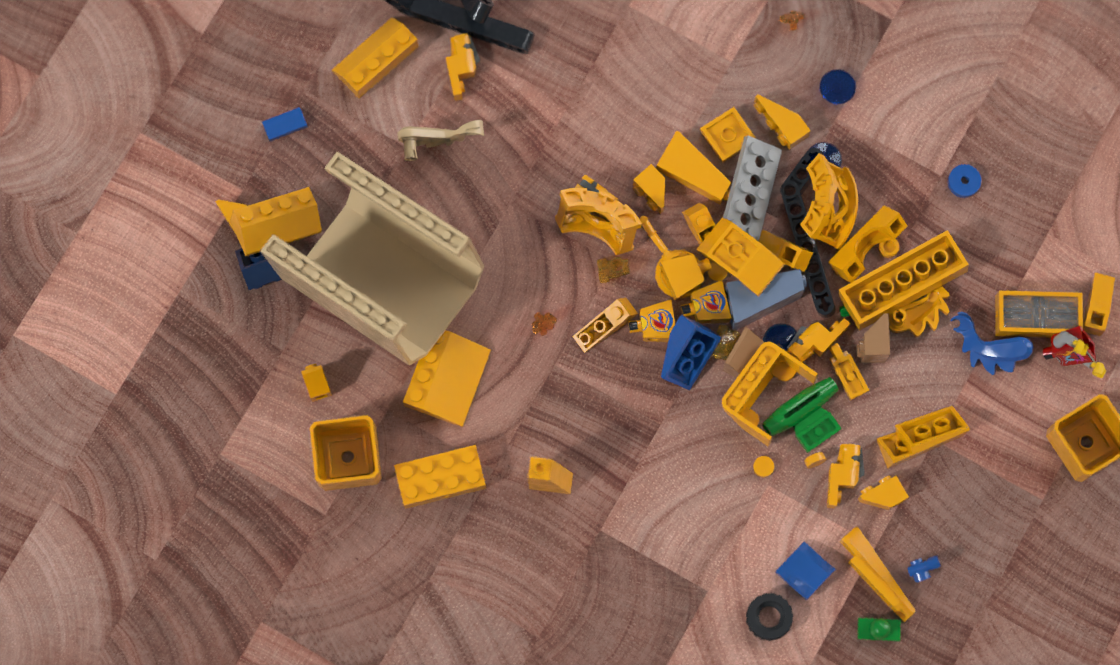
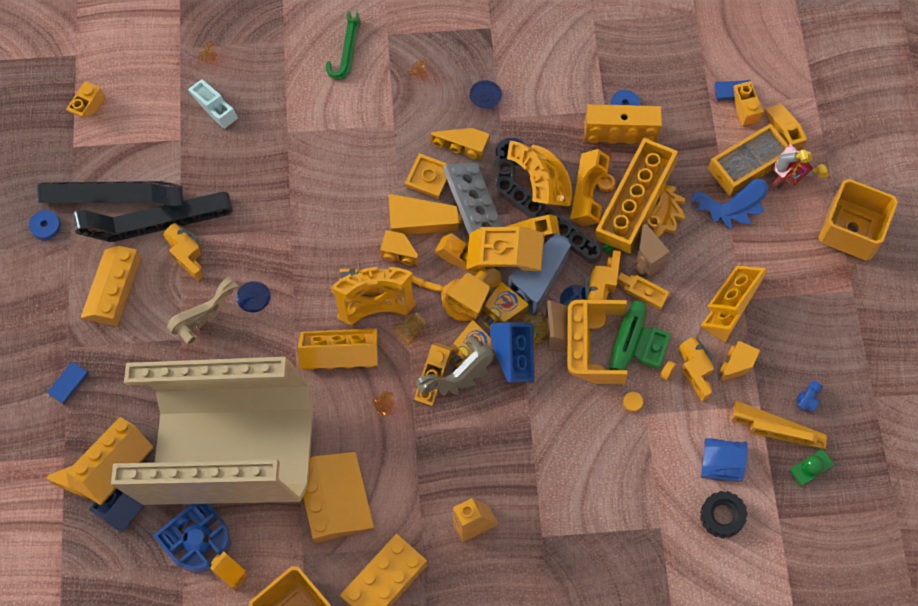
camera: 35 degrees left, 10 degrees down
none -> blue connector [153,504,231,574]
none -> clear blue piece [236,281,270,313]
none -> light orange slope [298,328,378,370]
none -> dark tan animal [416,336,494,396]
none -> light orange brick [584,104,662,144]
none -> blue tile [714,80,751,101]
none -> light orange slope [733,81,764,127]

